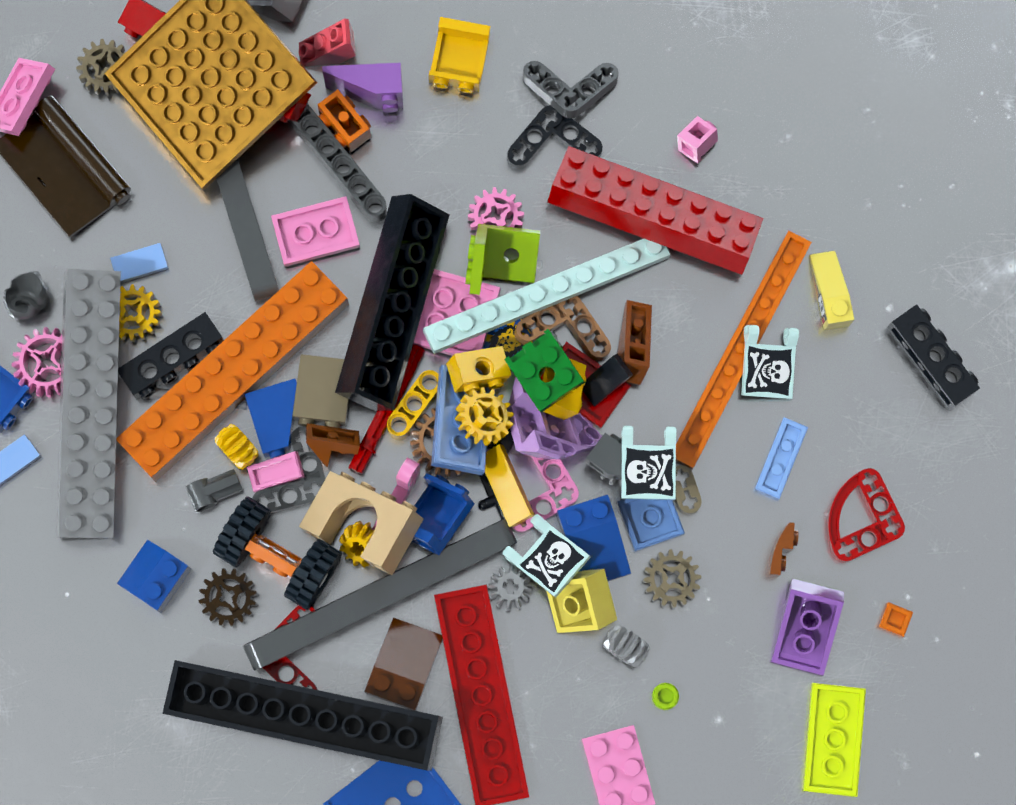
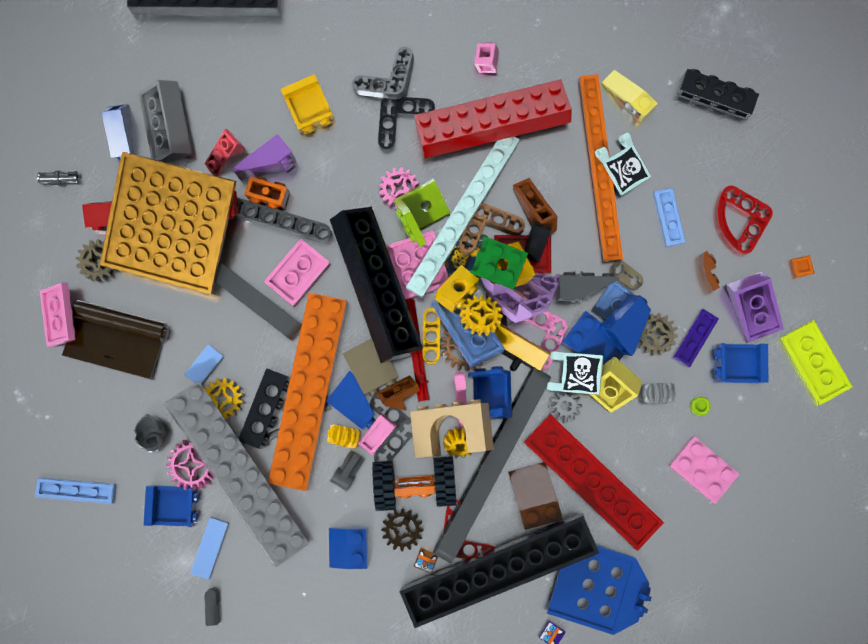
camera: 25 degrees left, 5 degrees up
flag [621,426,676,500] -> none
none -> tile [414,548,438,574]
none -> blue slope [600,294,651,356]
none -> dark purple tile [672,309,719,368]
none -> blue panel [714,343,769,383]

